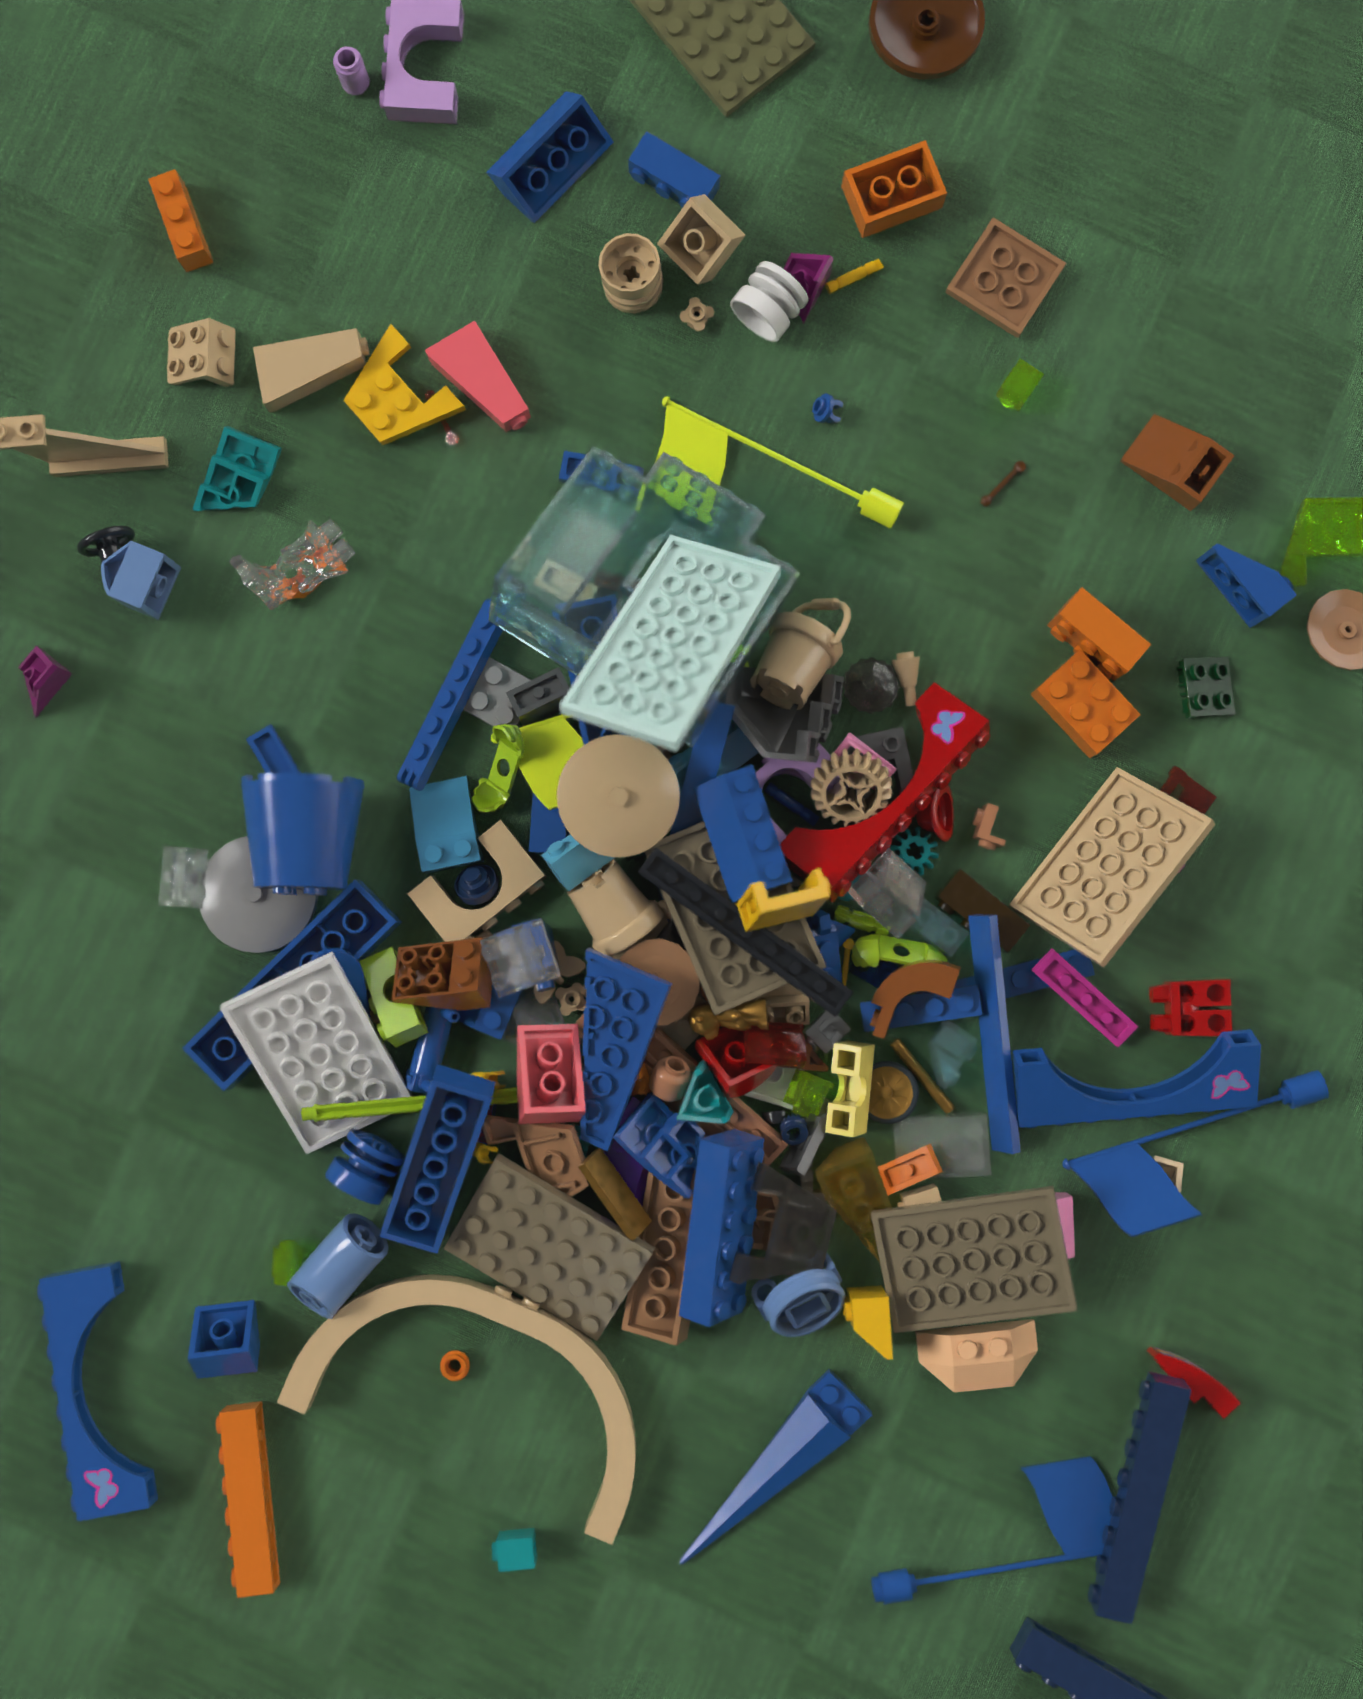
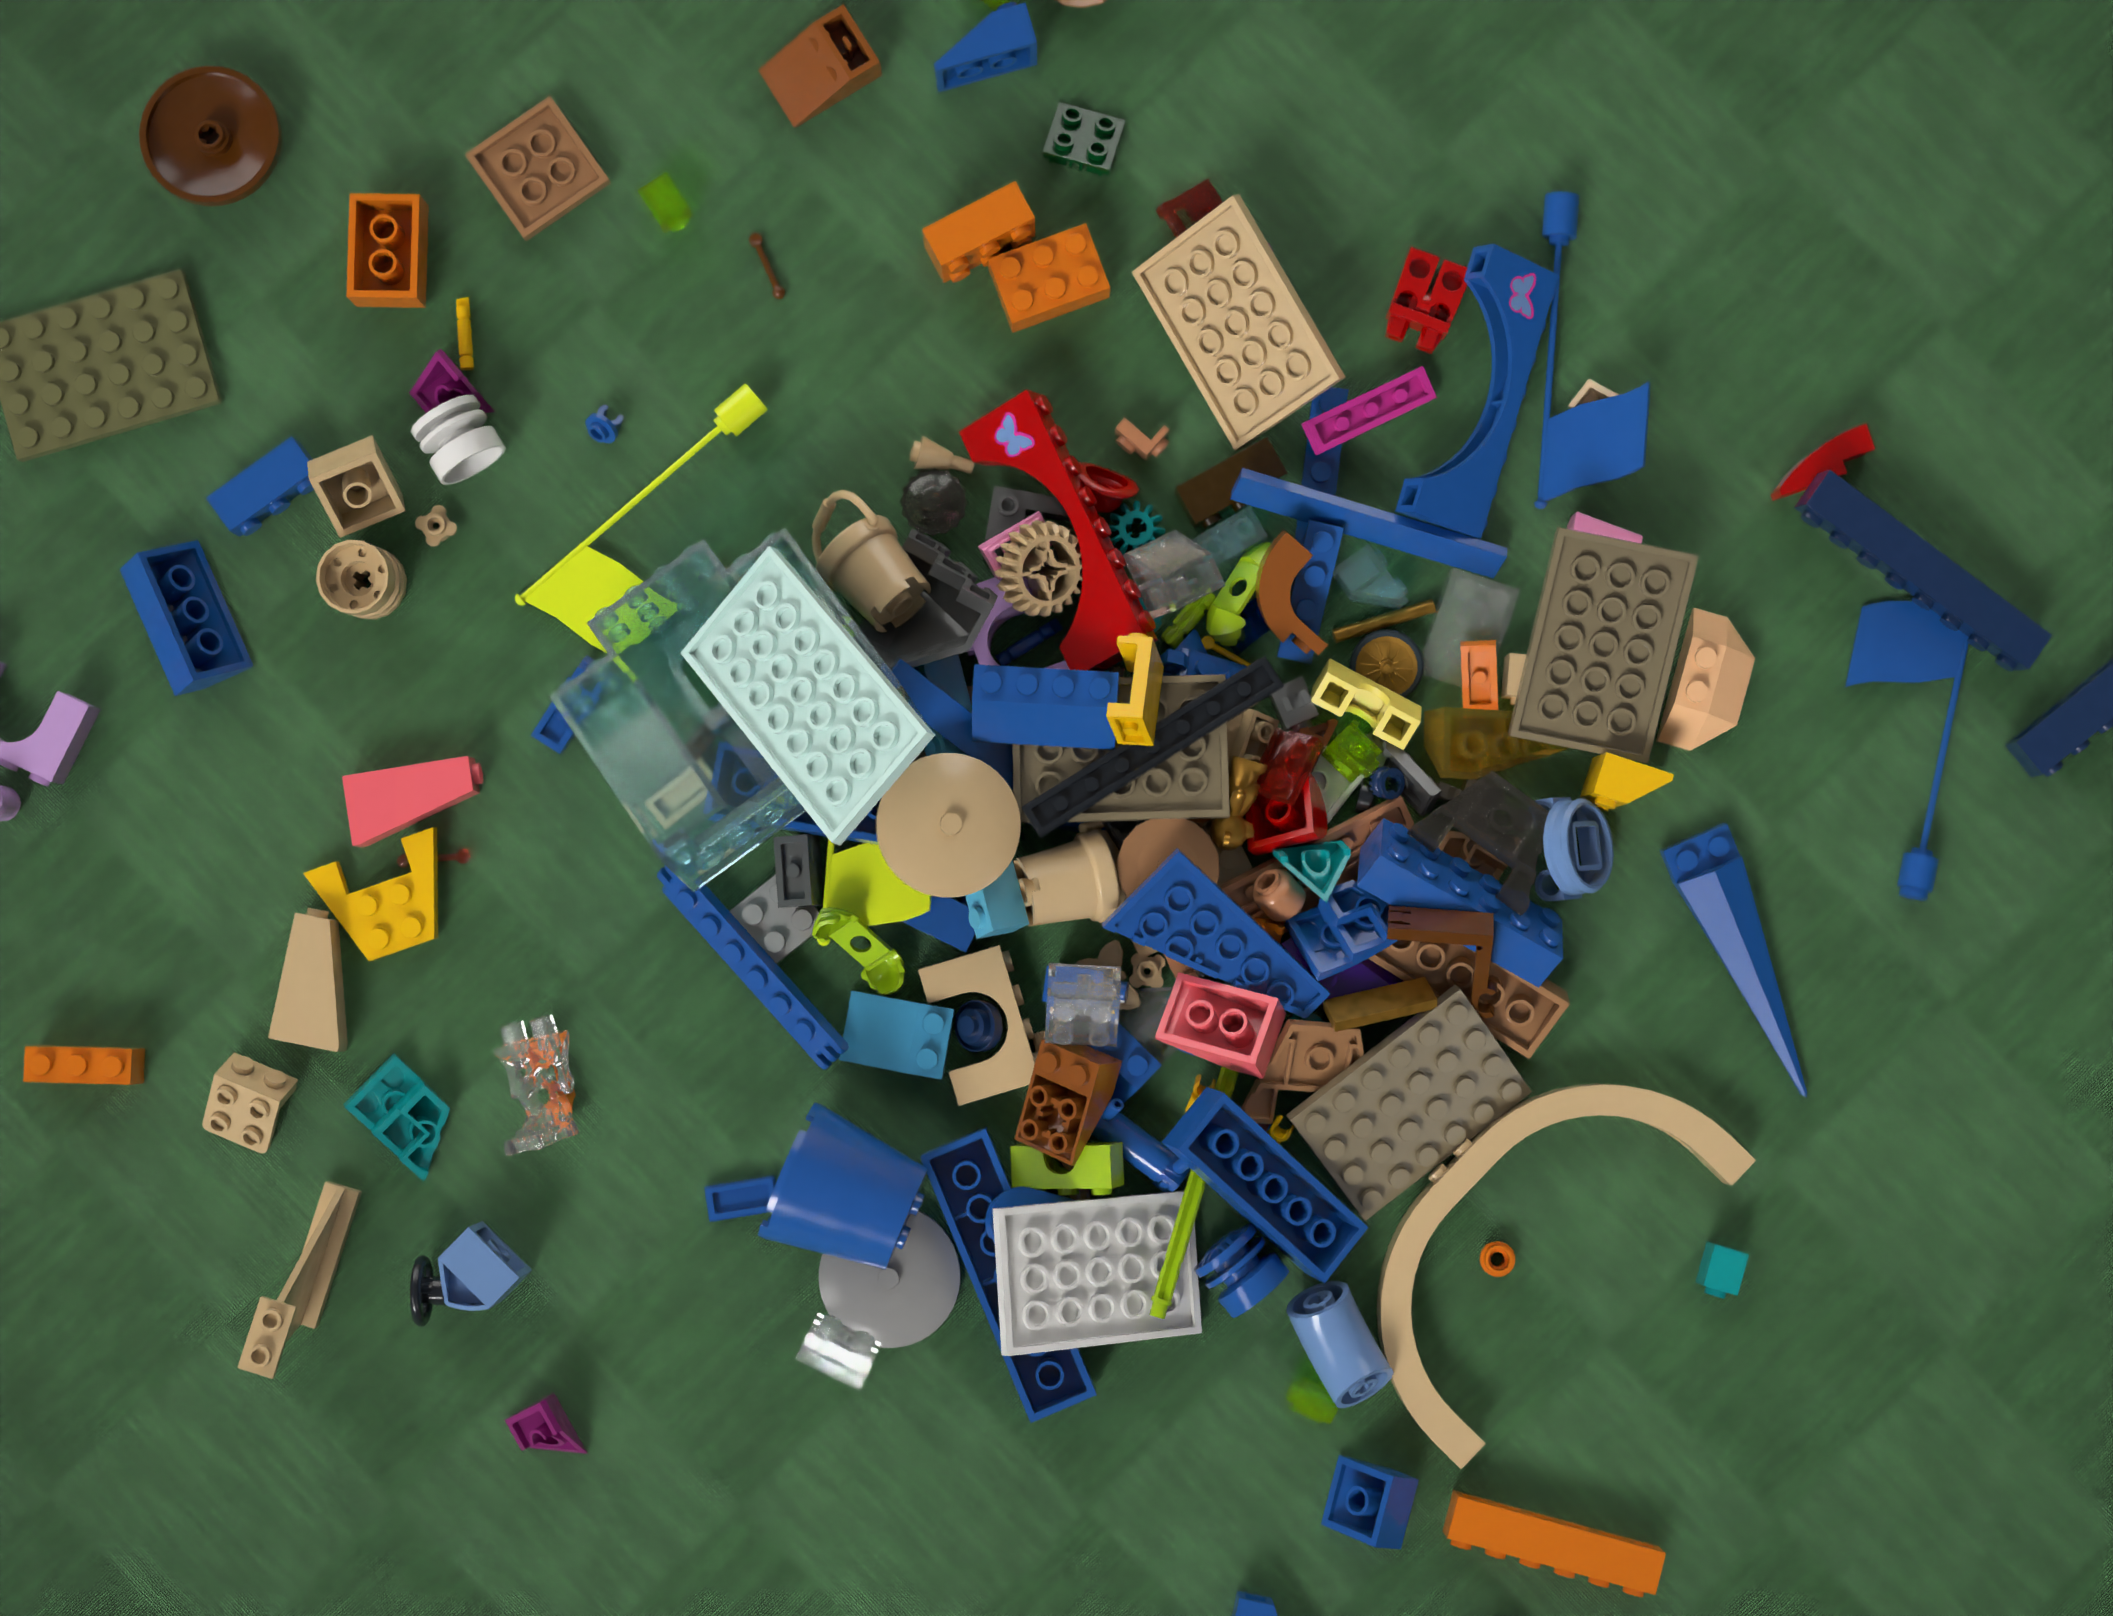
camera: 75 degrees left, 0 degrees up
none -> reddish brown hinge [1387,905,1497,1018]

